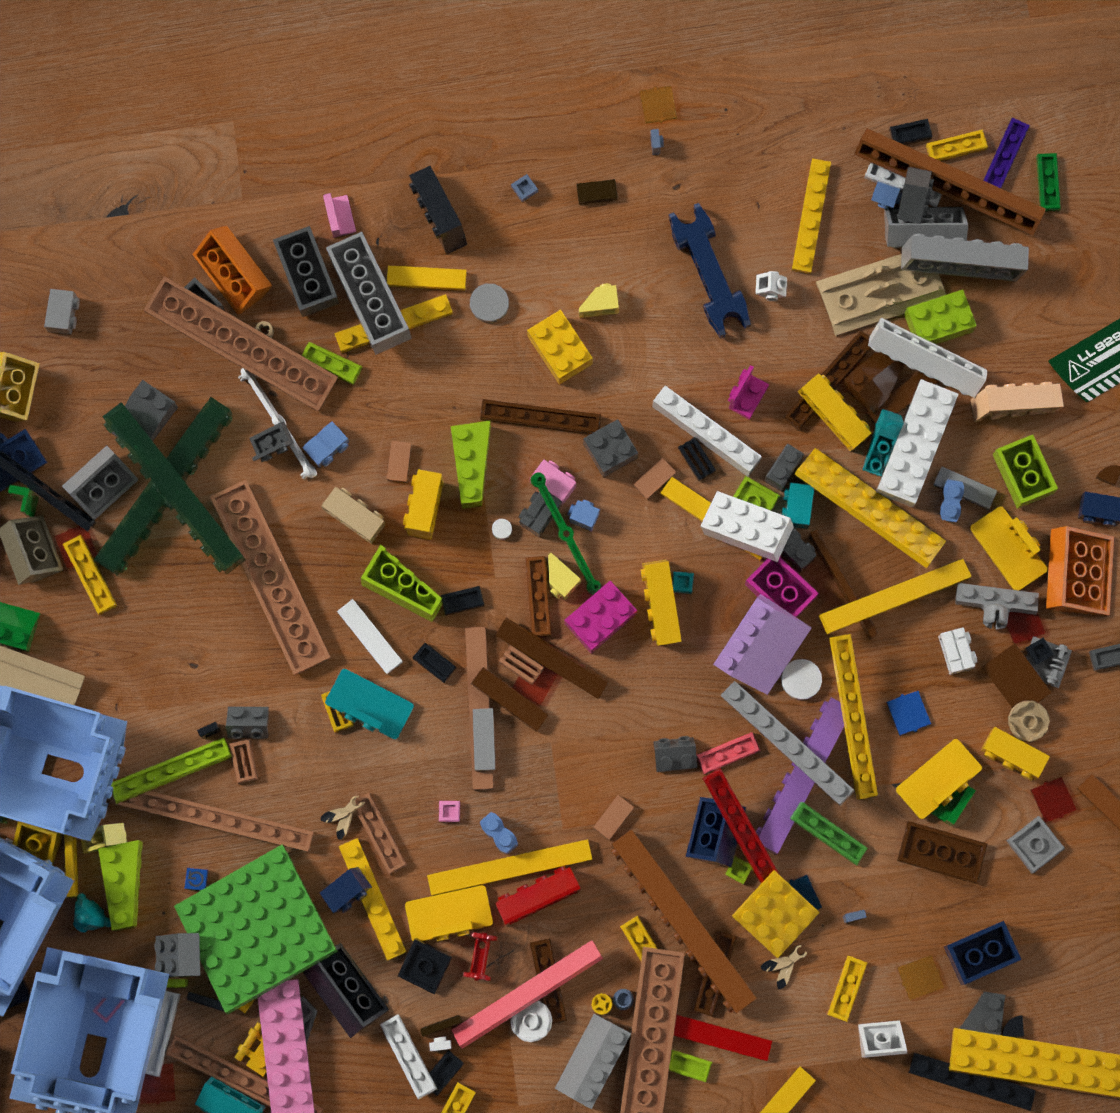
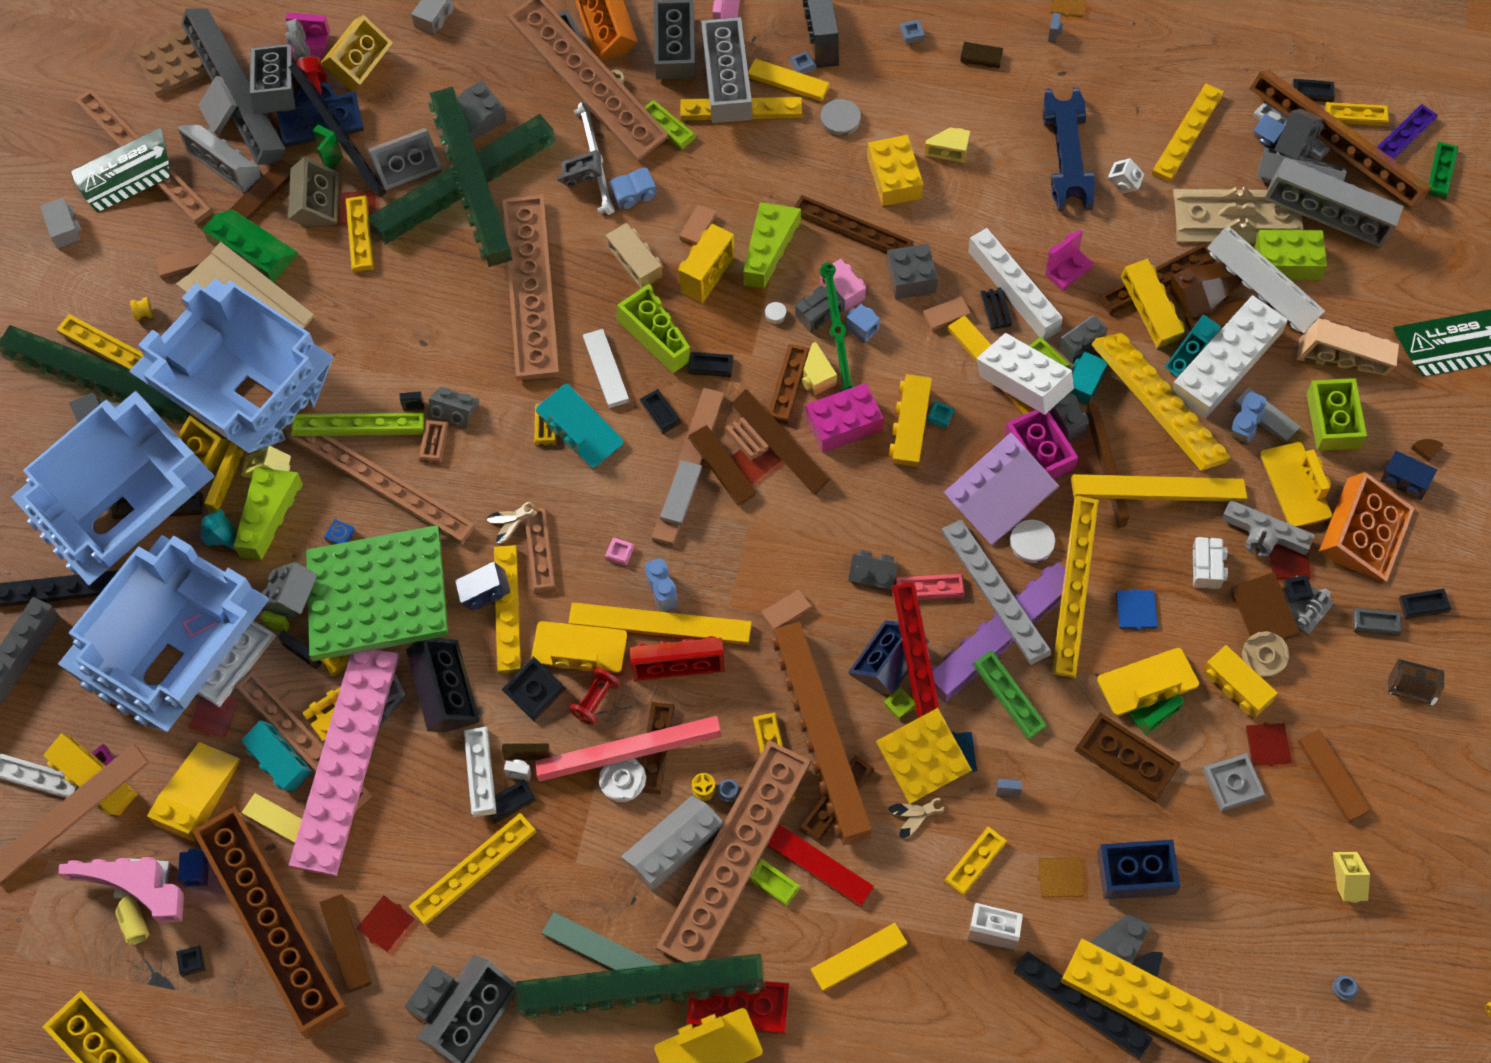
camera: 20 degrees right, 15 degrees down
none -> sand blue tile [789,51,816,74]

